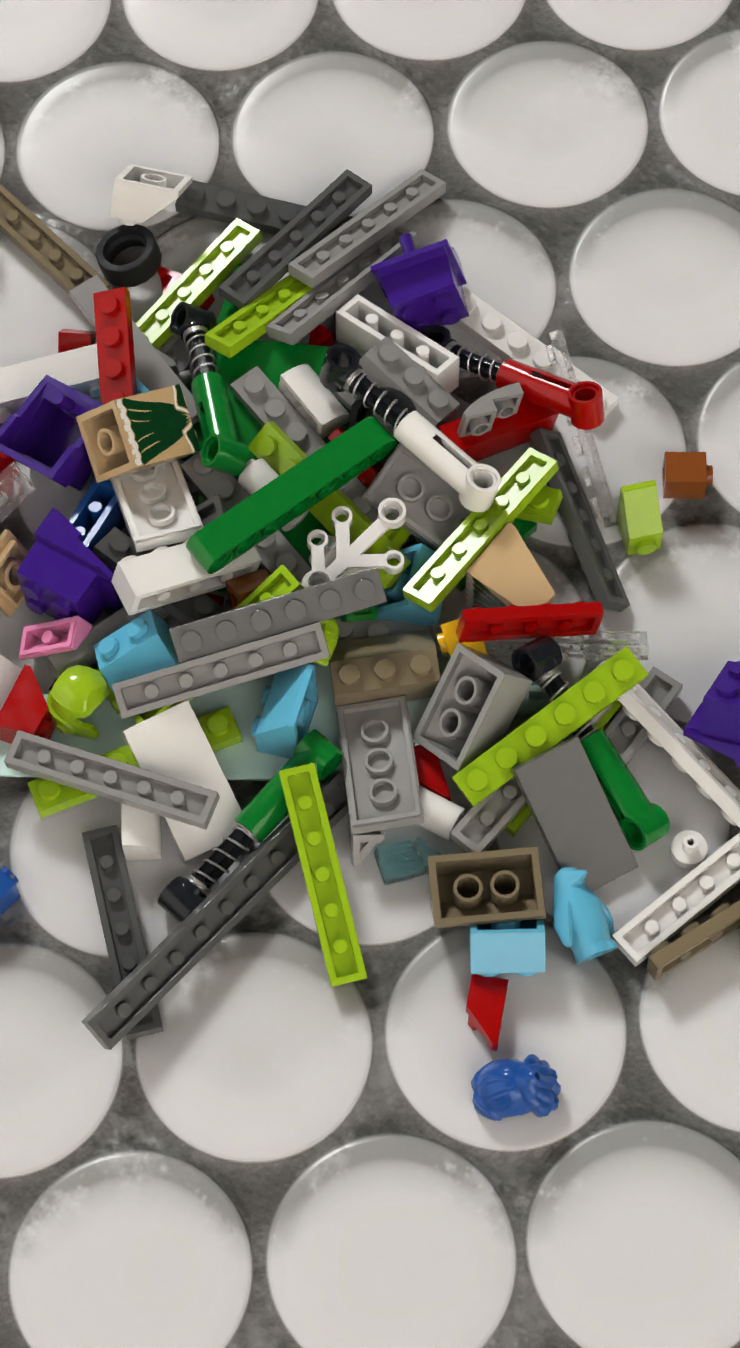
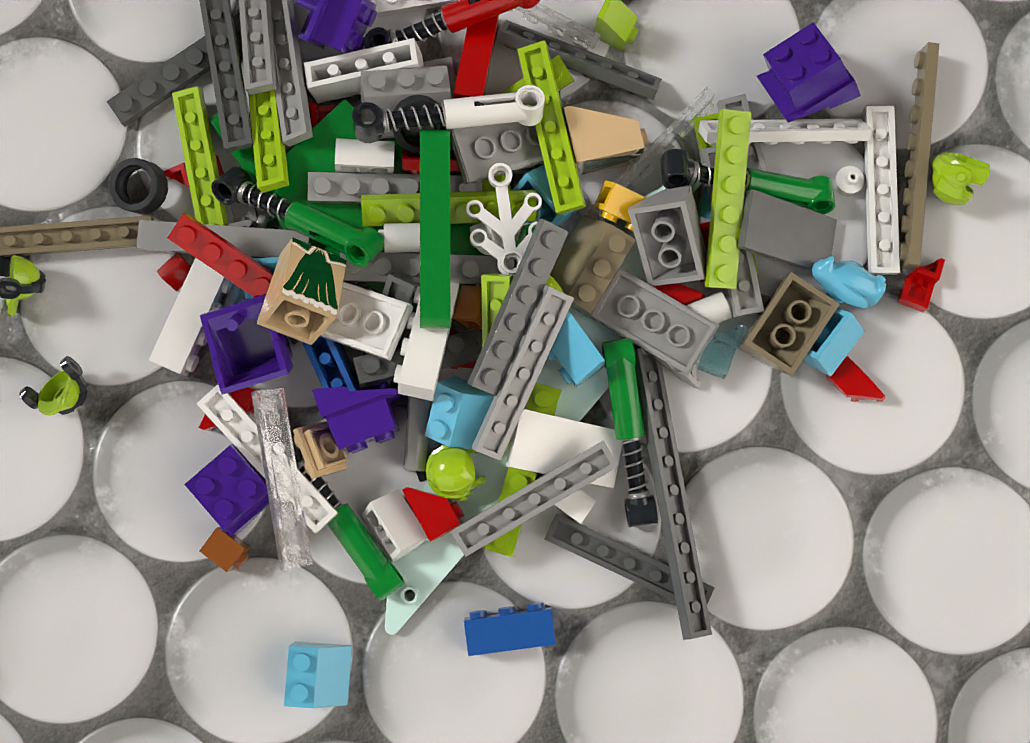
camera: 55 degrees left, 20 degrees up
bright pink slope [18,616,92,660] -> none
white slope [110,164,193,226] -> none
lime plate [278,763,367,987] -> none
red plate [456,601,604,643] -> none
light grey slope [457,382,524,438] -> none
blue hair [471,1054,561,1121] -> none
none -> red slope [897,258,945,312]

